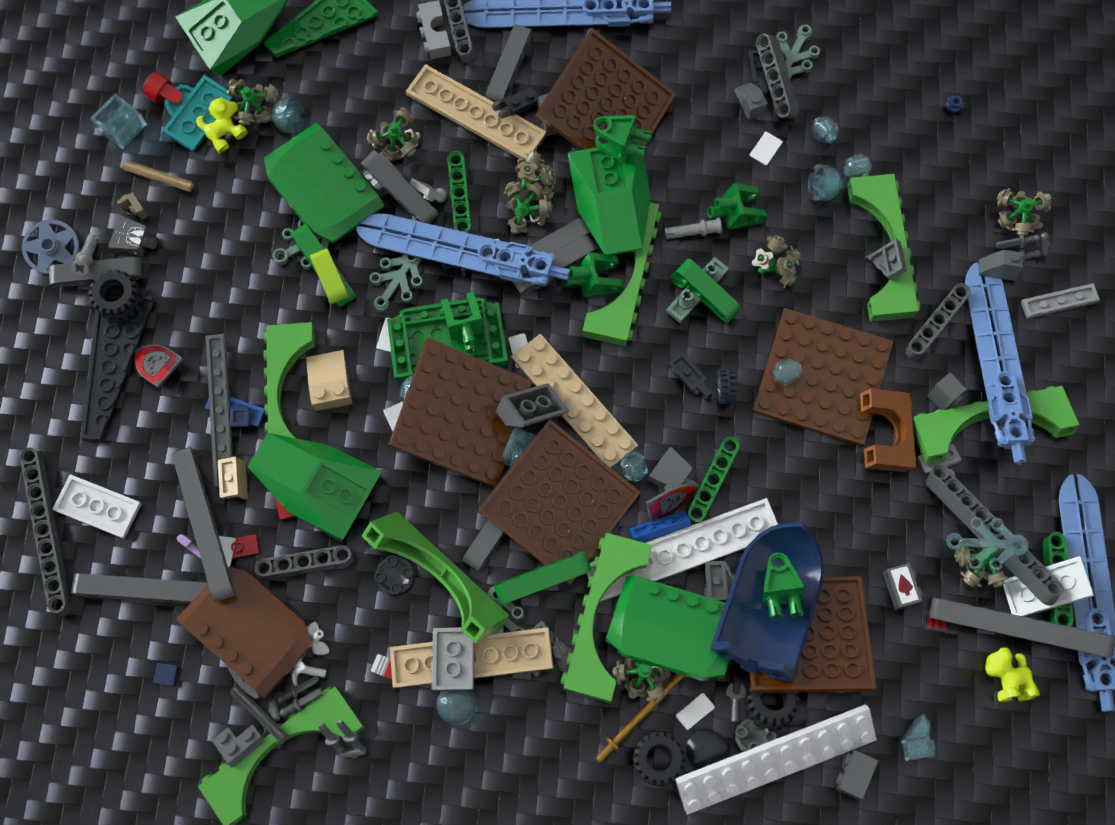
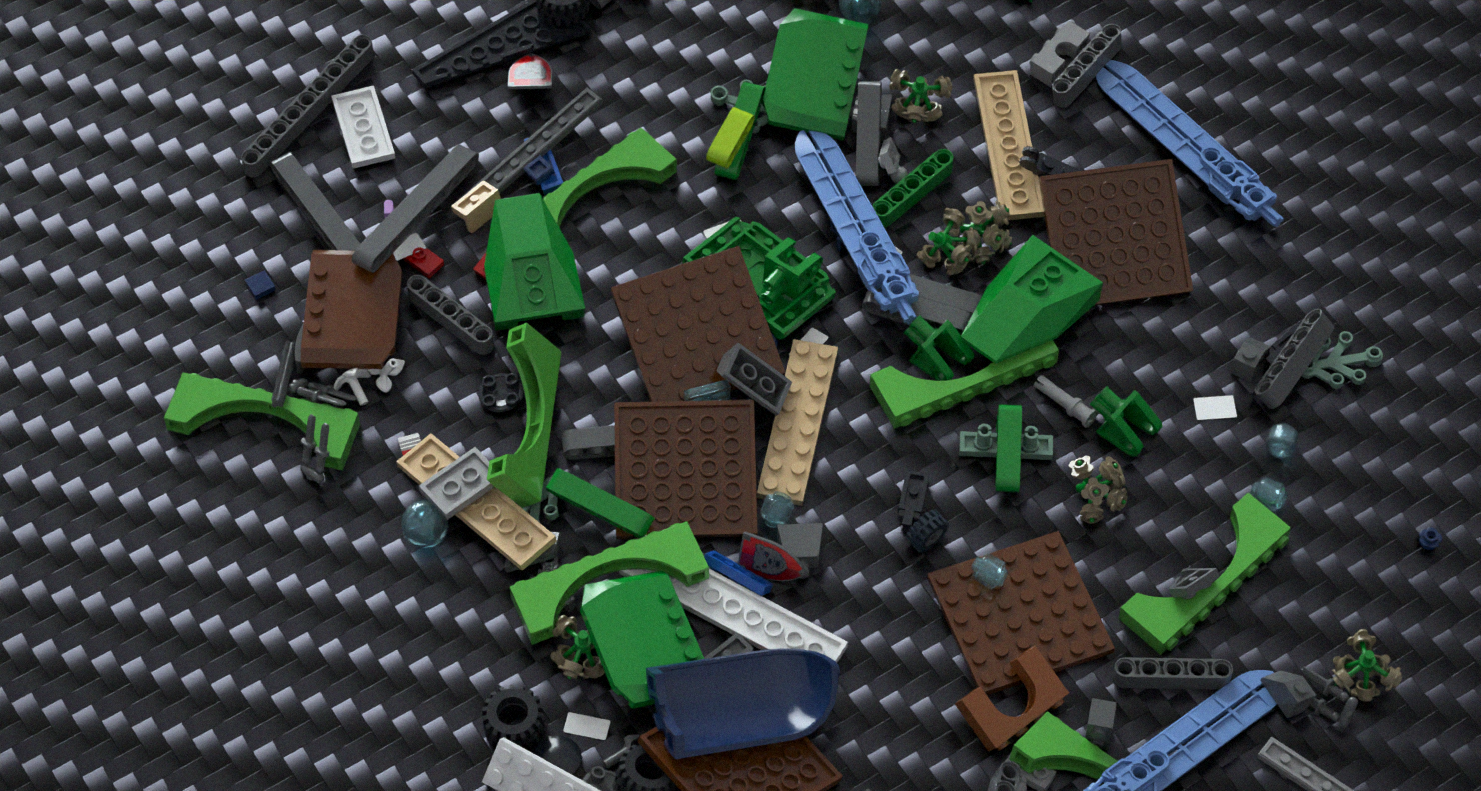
camera: 50 degrees right, 15 degrees down
dark grey plate [212,725,265,768] -> none
tan slope [306,350,353,411] -> none
sand green plant [370,254,423,313] -> none
dark grey beam [485,24,532,102] -> none
green piece [593,115,653,164] -> none
pearl gold bar [595,673,684,763] -> none
green beam [687,437,740,525] -> none
green piece [763,553,804,620] -> none
clear light blue cylinder [808,164,842,202] -> none

